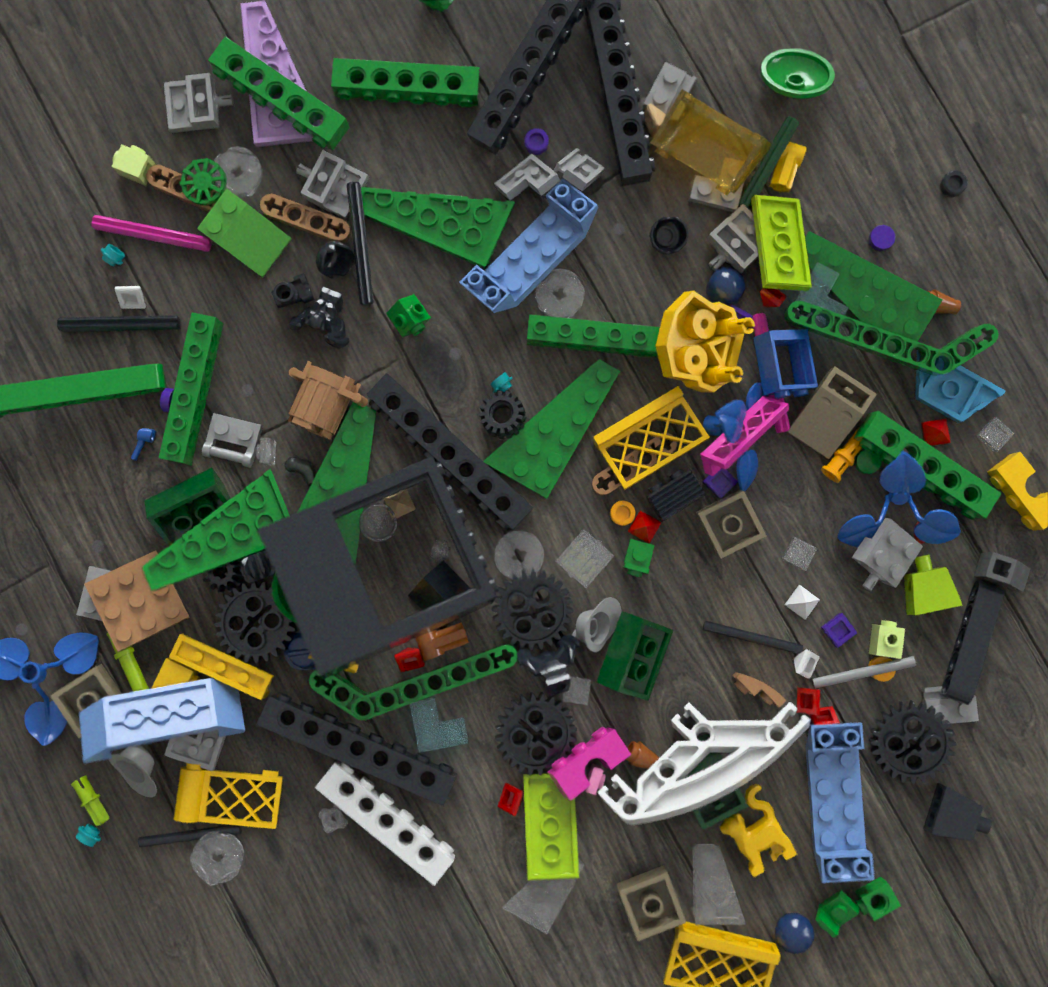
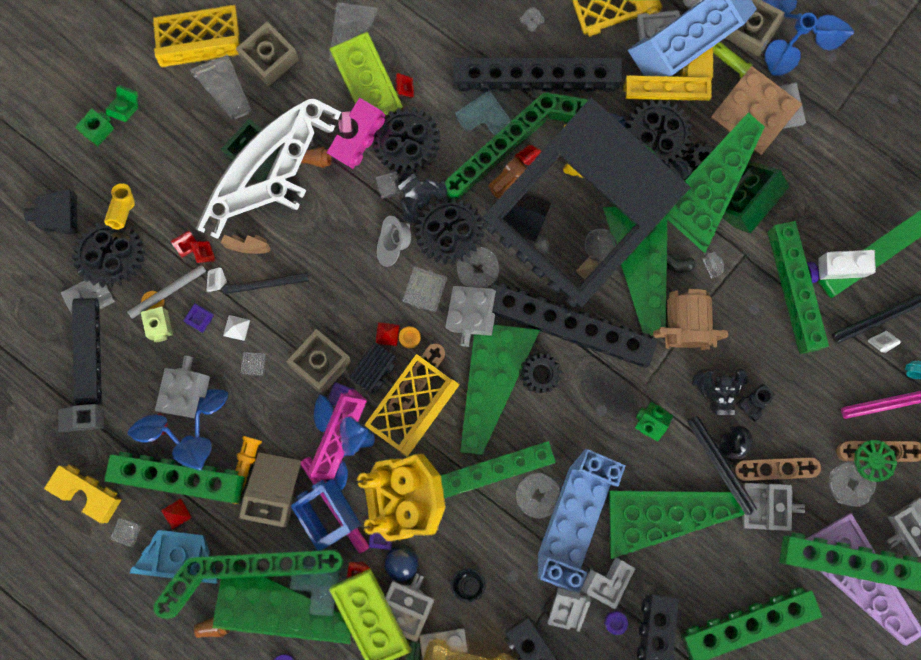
camera: 155 degrees right, 5 degrees down
blue hand [131,428,156,460] -> none
bright green slope [197,189,292,277] -> none
light grey plate [202,413,263,468] -> none
white brick [315,760,455,886] -> none
teal plate [490,372,513,393] -> none
dark green slope [596,611,673,701] -> none
green bracket [622,539,655,578] -> none
yellow animal [720,784,797,877] -> none
dark blue hair [775,913,814,954] -> none
medium blue slope [806,722,874,883] -> none
green tile [854,450,881,474] -> none
lime torso [904,555,962,615] -> none
none -> yellow piece [104,184,135,230]
none -> light grey plate [445,286,496,347]
none -> white brick [818,250,875,280]

